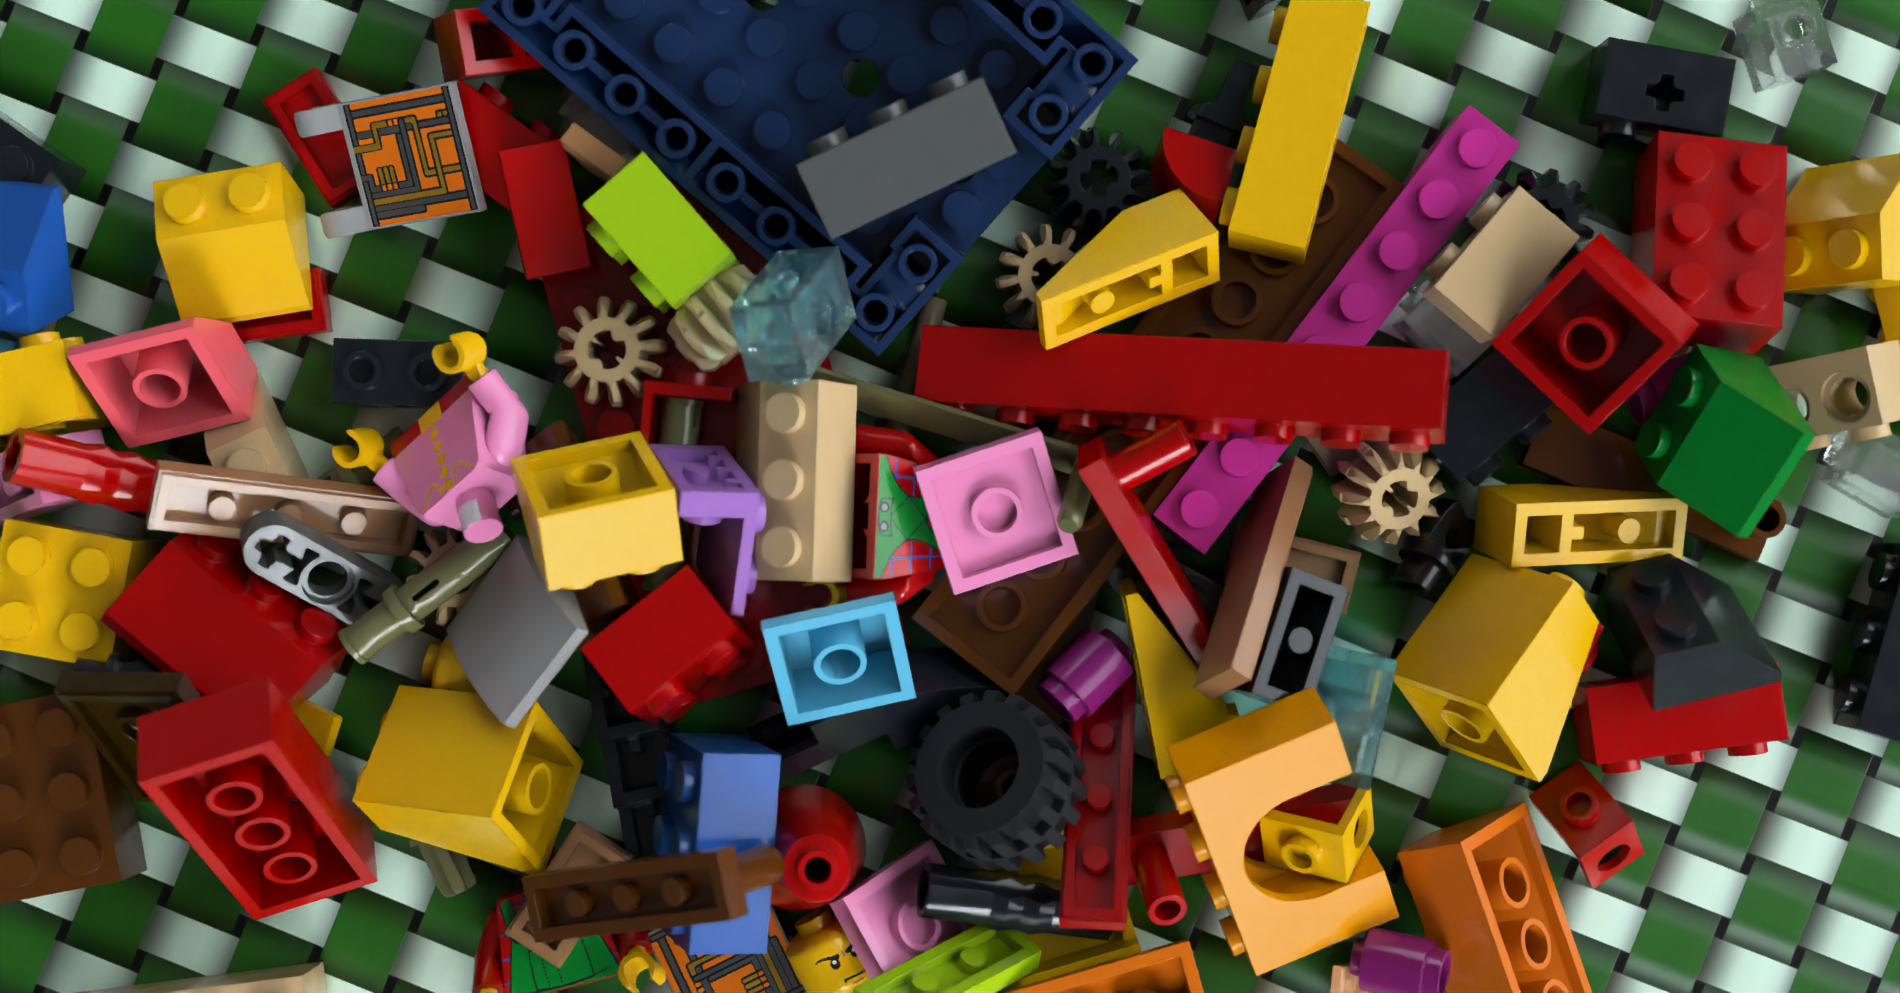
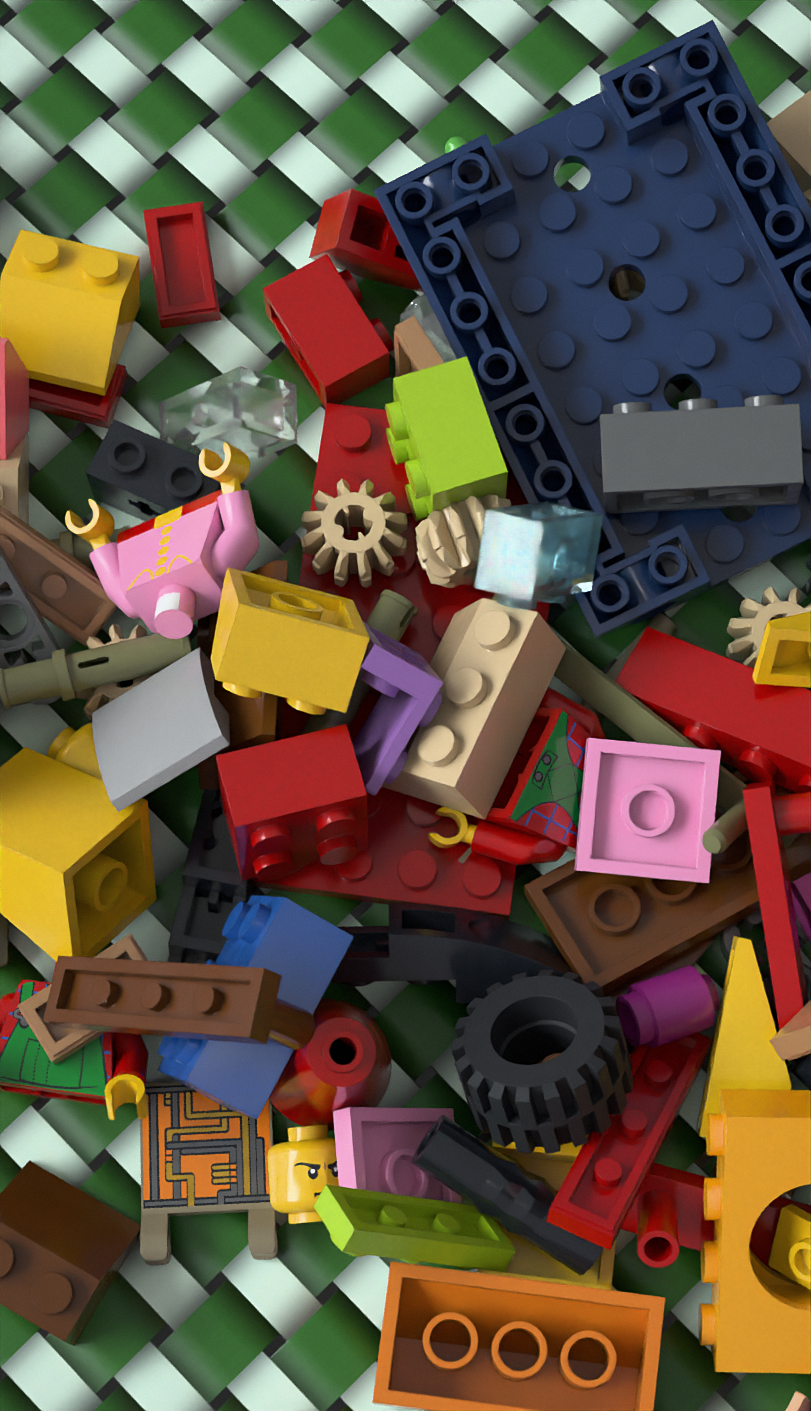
camera: 25 degrees right, 15 degrees down
flag [294,81,487,239] -> none
red tile [497,138,591,280] -> none
red bracket [640,371,738,444] -> none
medium azure slope [761,592,916,726] -> none
none -> clear slope [159,366,298,461]

